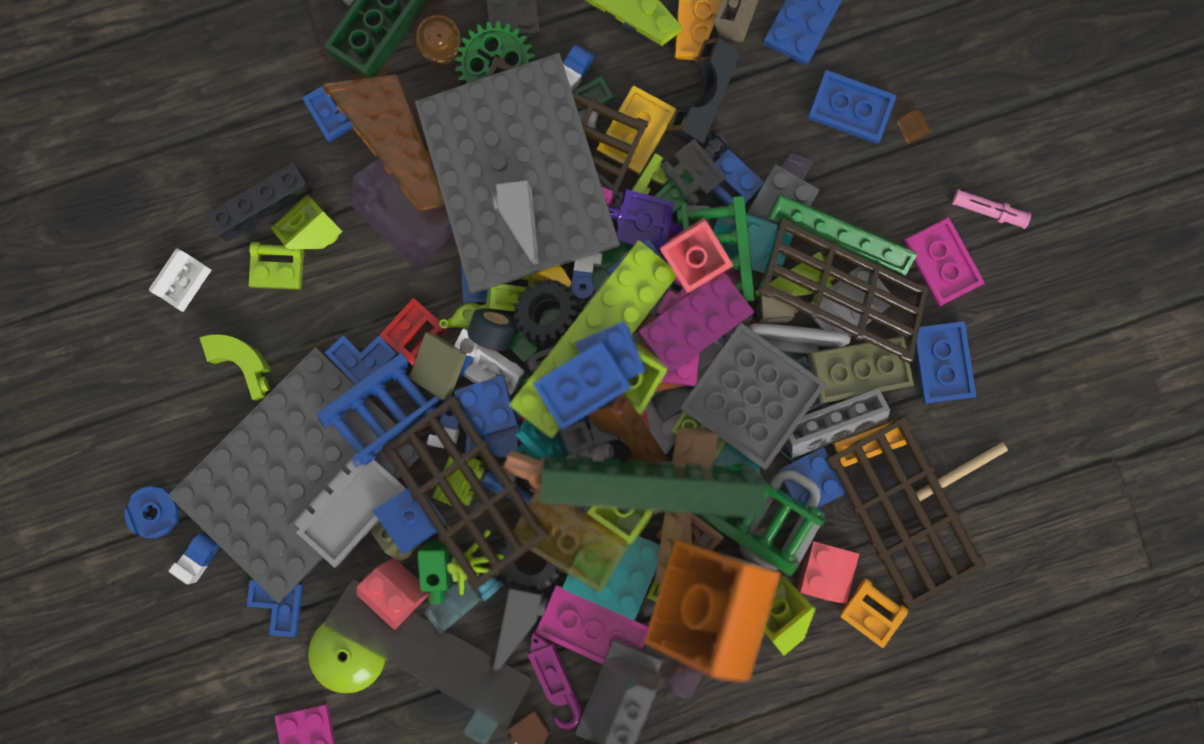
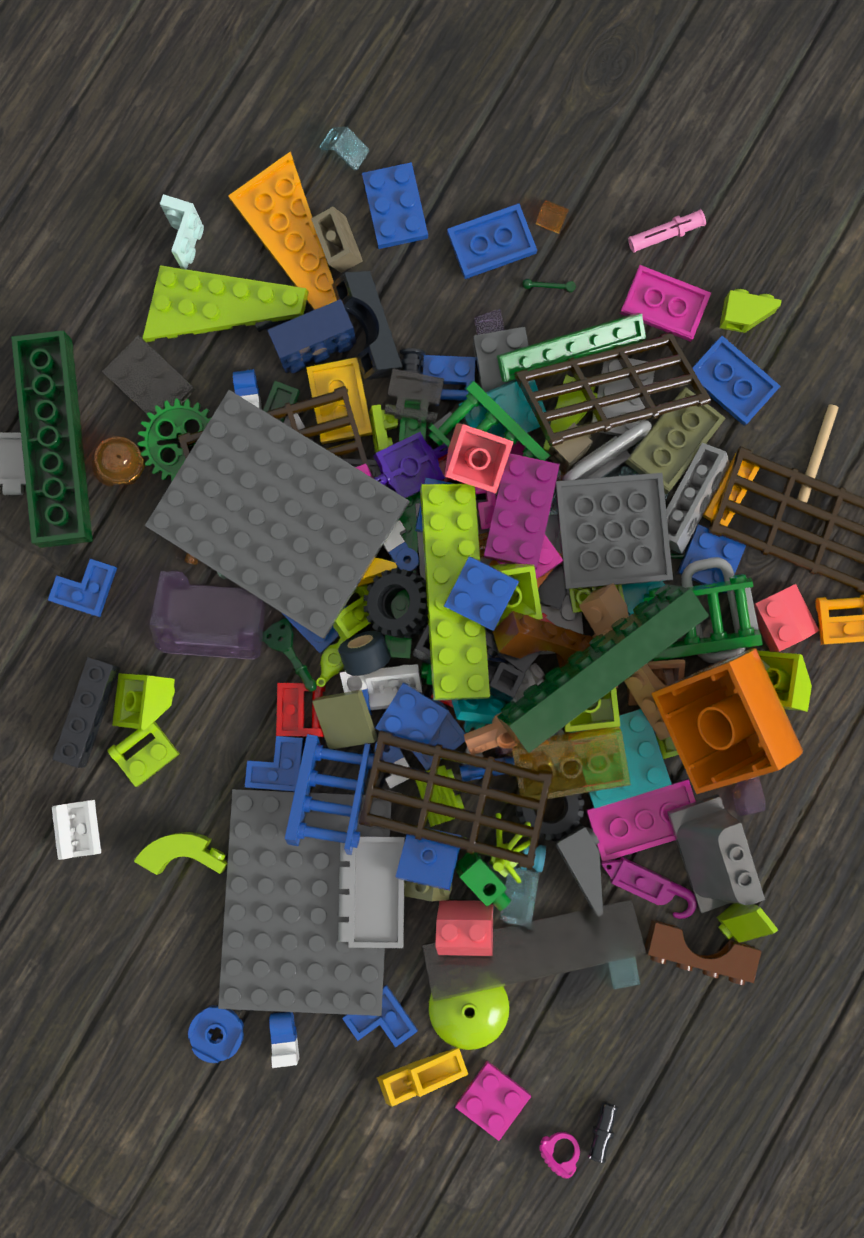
camera: 45 degrees left, 0 degrees up
clear orange wing [323,74,444,211] -> none
light grey slope [493,180,539,264] -> none
blue plate [533,340,632,430] -> none
none -> dark green piece [260,619,317,692]
none -> dark blue brick [268,299,356,373]
none -> yellow slope [377,1048,468,1107]
none -> dark green hinge [522,279,576,293]
none -> lime slope [719,289,782,333]

